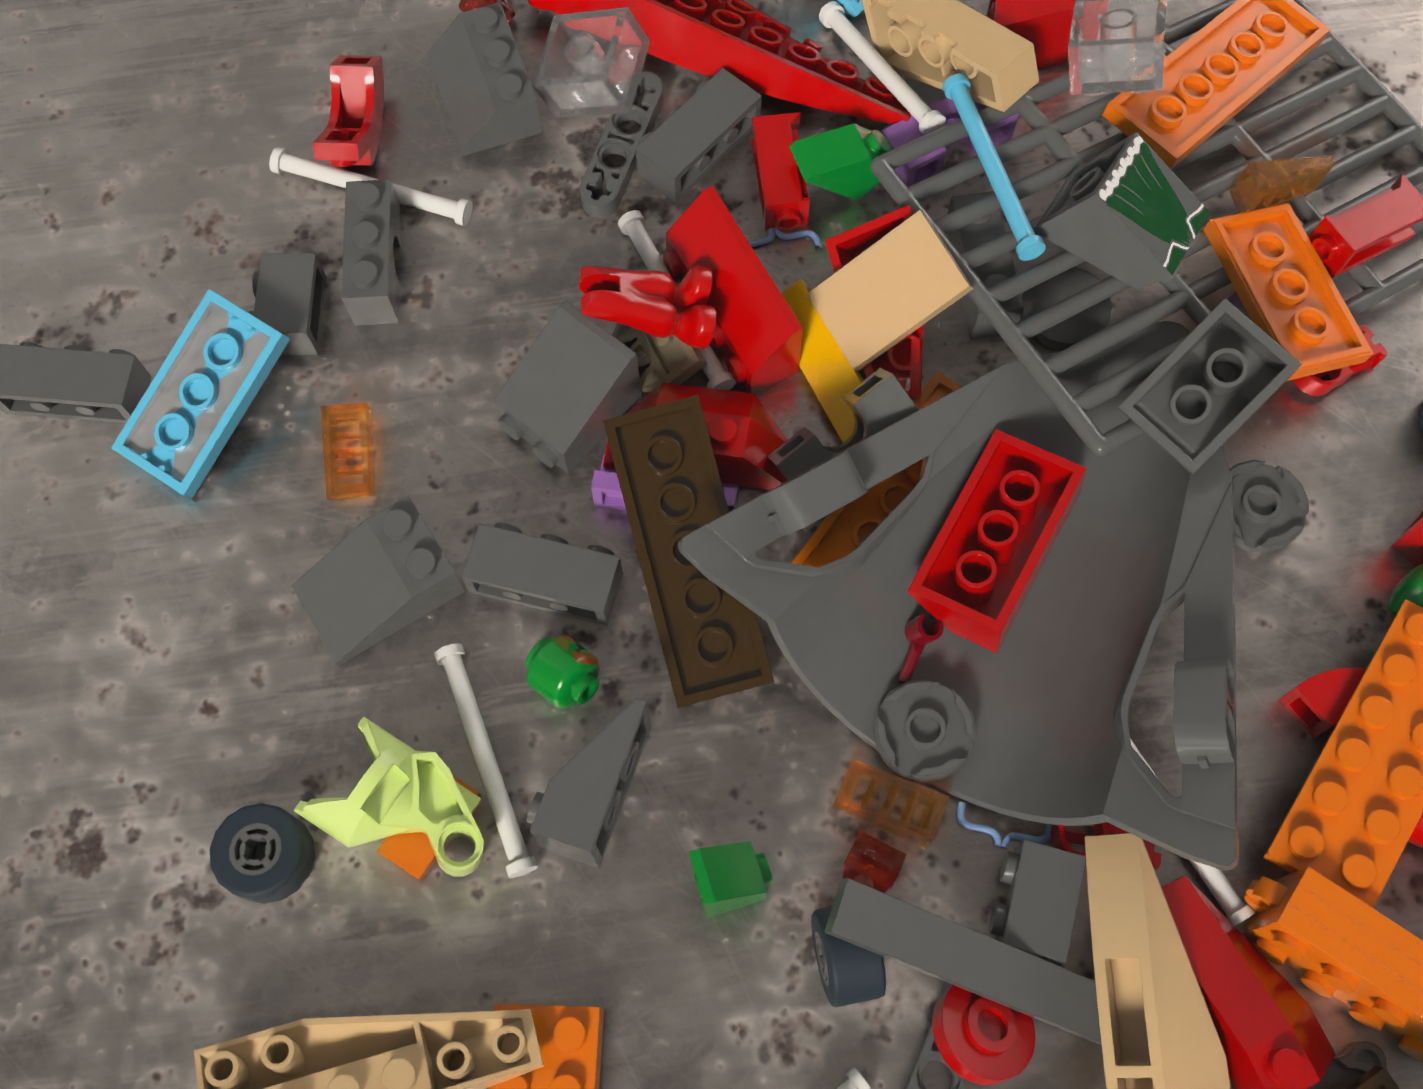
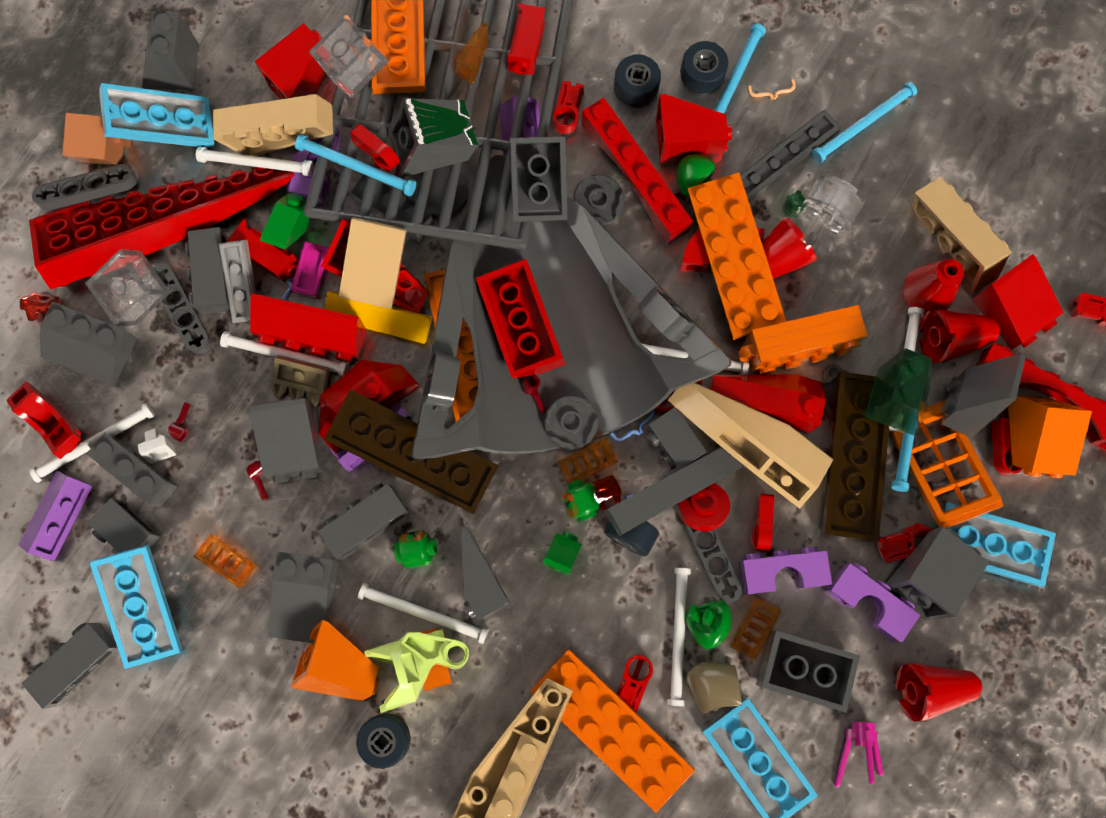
camera: 50 degrees left, 10 degrees up
red piece [579,265,716,349] -> none
dark grey arch [767,368,918,481] -> none
orange tile [1203,203,1374,381] -> none
none -> medium lavender panel [19,471,92,562]
none -> white tile [137,428,177,464]
none -> dark red hand [168,402,190,442]
none -> light grey tile [219,240,257,323]
none -> dark red hand [246,461,268,500]
none -> dark pink tile [290,241,329,299]
none -> orange slope [290,620,379,701]
none -> red piece [350,124,400,172]
none -> green head [561,479,601,522]
none -> red arch [581,97,693,245]

